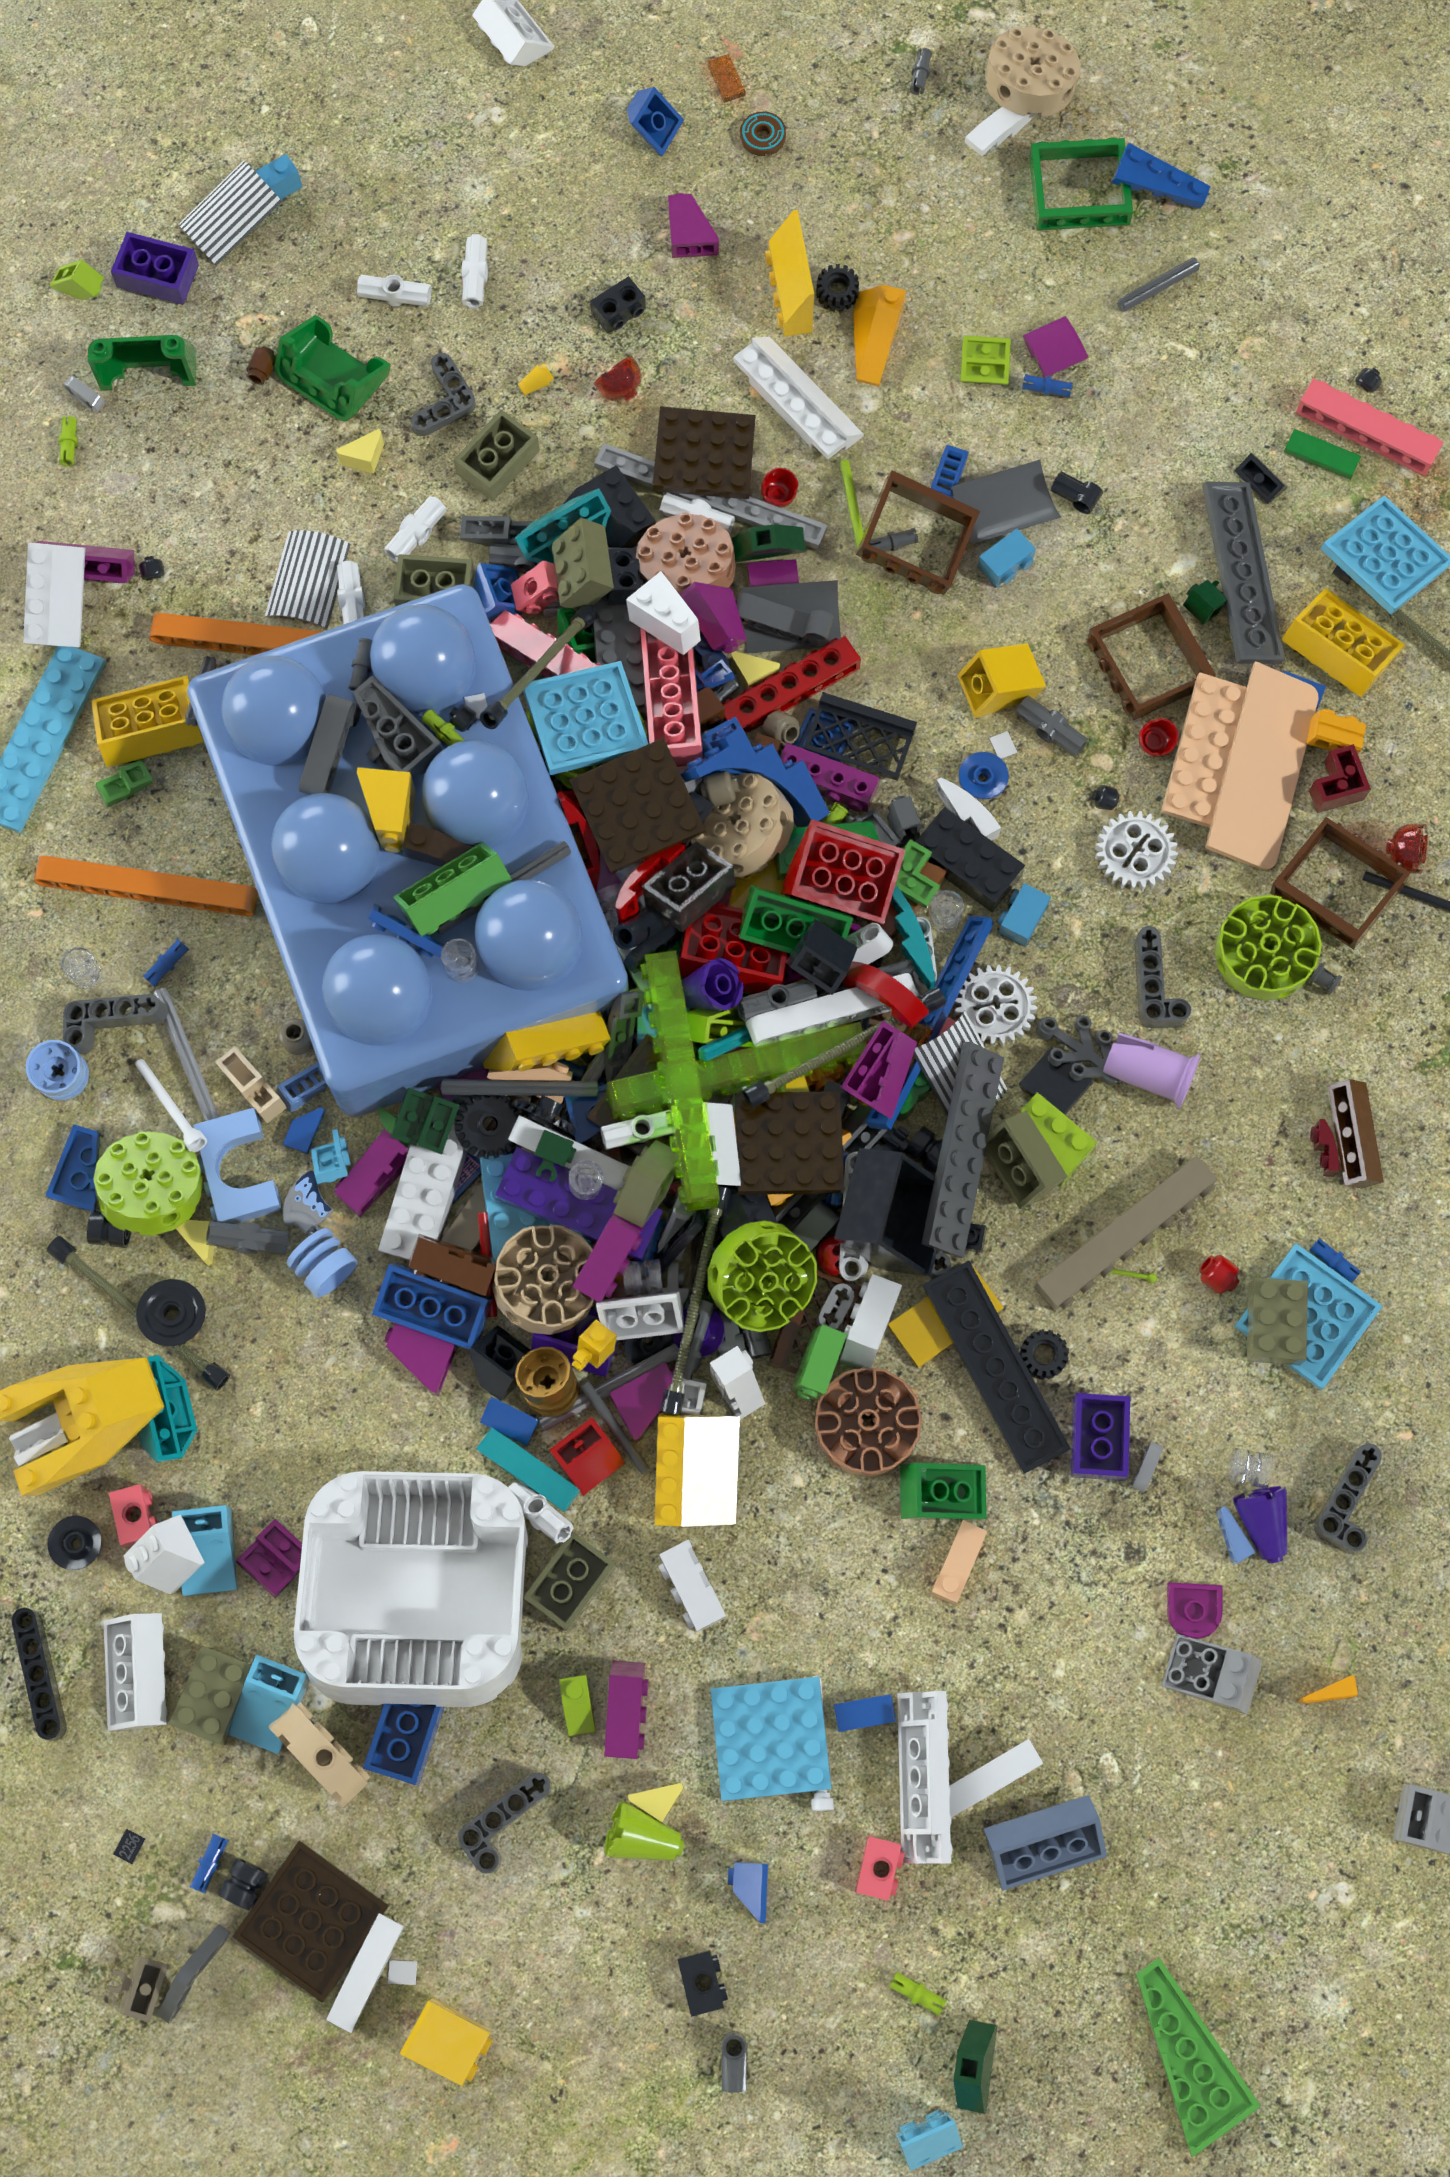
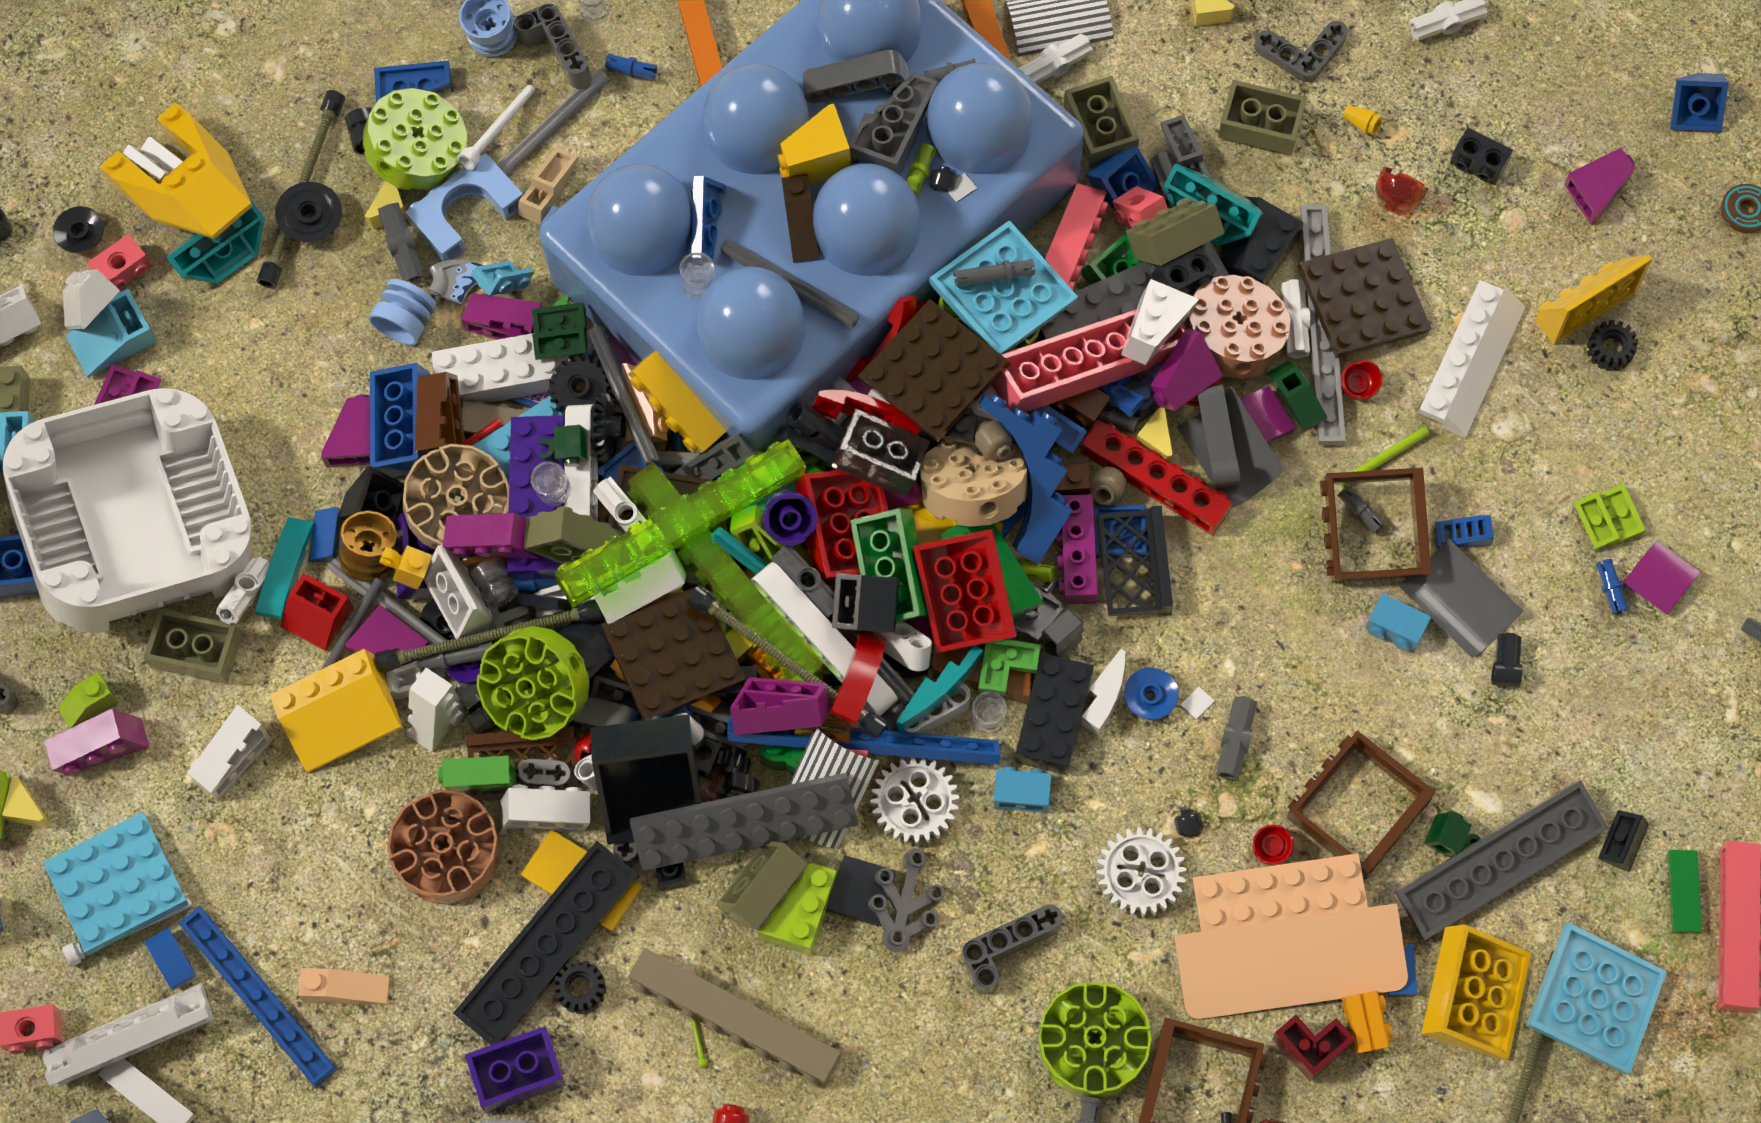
camera: 70 degrees right, 5 degrees down
blue tile [283,1107,325,1154] -> none
white piece [384,496,447,563] -> none
bright green brick [393,842,512,937] -> none
hose [480,604,597,729] -> none
light orange wedge [853,284,906,387] -> none
green slope [900,1463,987,1520] -> none
yellow slope [957,643,1046,718] -> none
lavender piece [1103,1033,1201,1110] -> none
none -> blue tile [178,906,338,1088]
none -> dark grey pin [953,259,1035,287]

